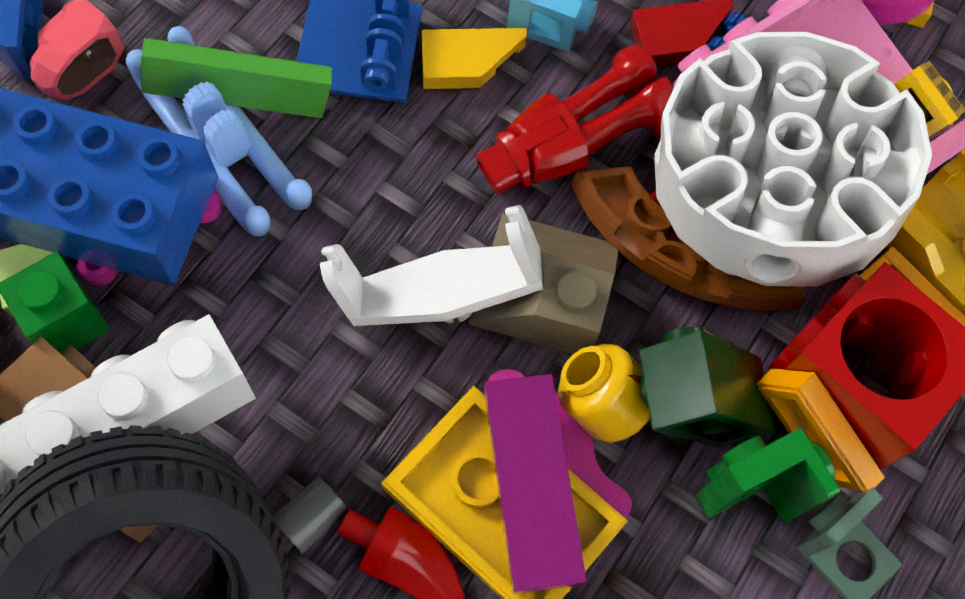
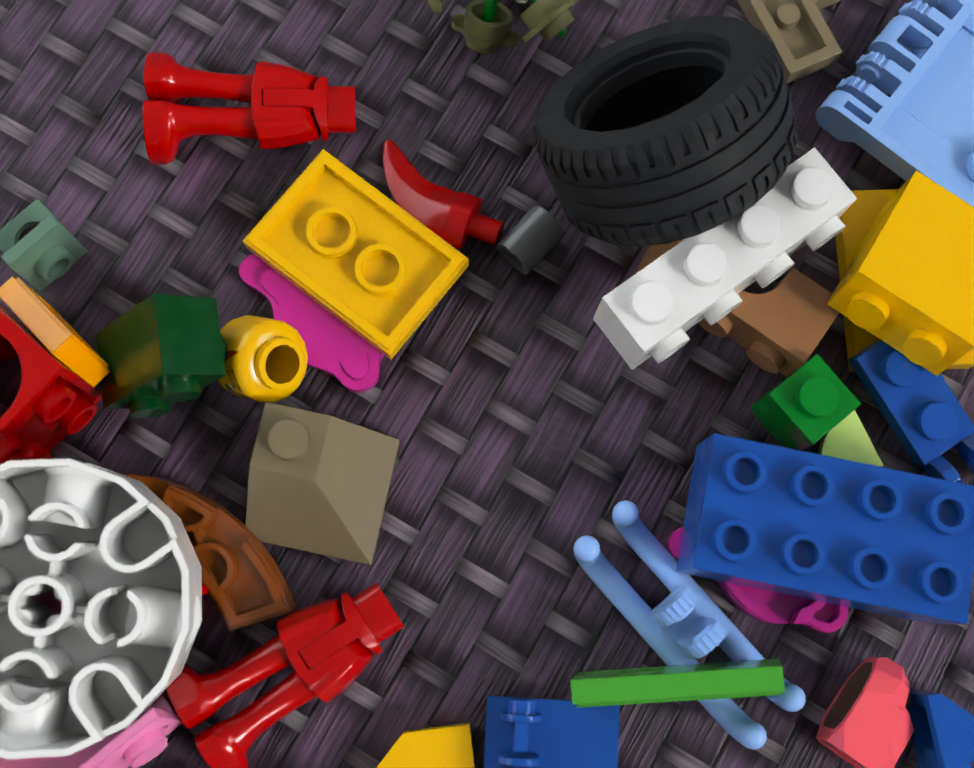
camera: 175 degrees right, 10 degrees up
white piece [320,205,543,326] -> none
magenta tile [484,374,587,595] -> none
green bracket [695,428,840,524] -> none

